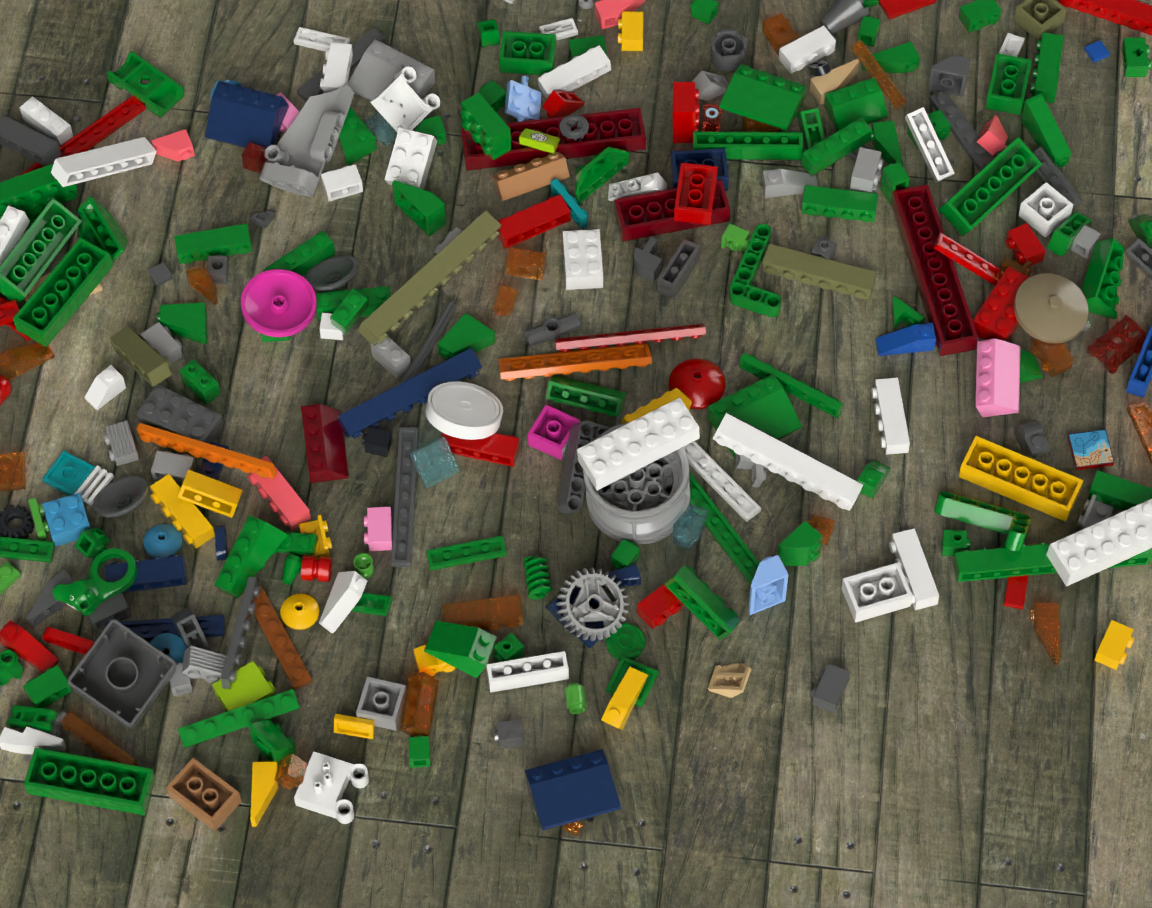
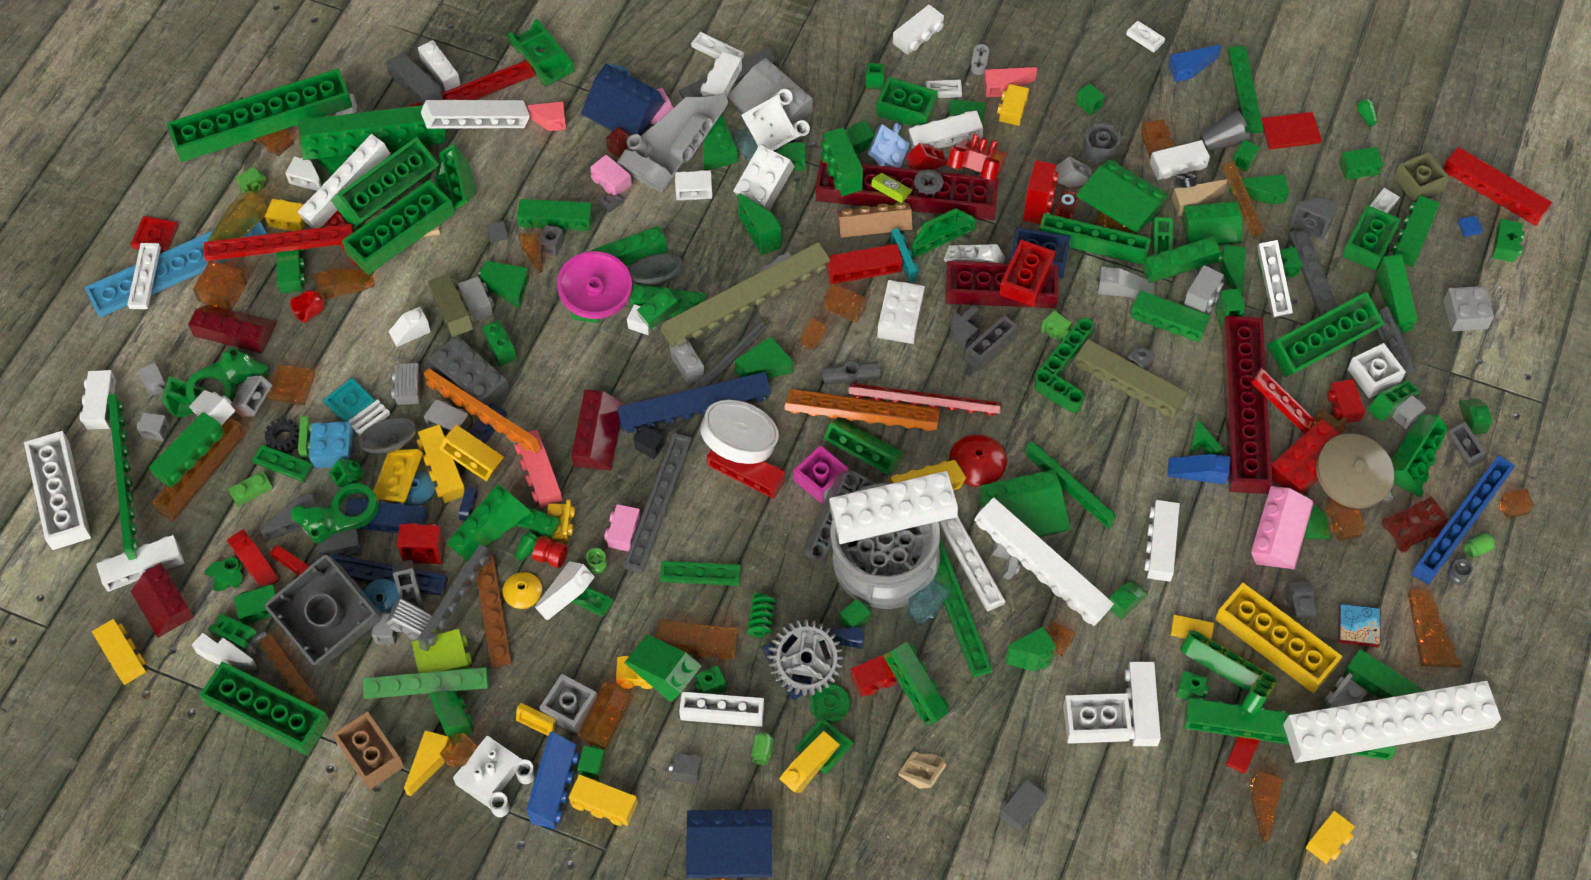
camera: 15 degrees right, 0 degrees up
clear light blue plate [409,437,460,489] -> none
light blue slope [748,555,788,615] -> none
coral slope [977,115,1008,156] -> none
none -> yellow plate [373,449,423,503]
none -> red brick [397,523,445,565]
none -> blue slope [526,732,580,829]
none -> yellow brick [569,775,638,826]
none -> bright pink brick [590,155,632,196]
none -> red piece [946,134,1008,180]
none -> yellow tile [1170,615,1214,640]
none -> light grey brick [1443,286,1494,332]

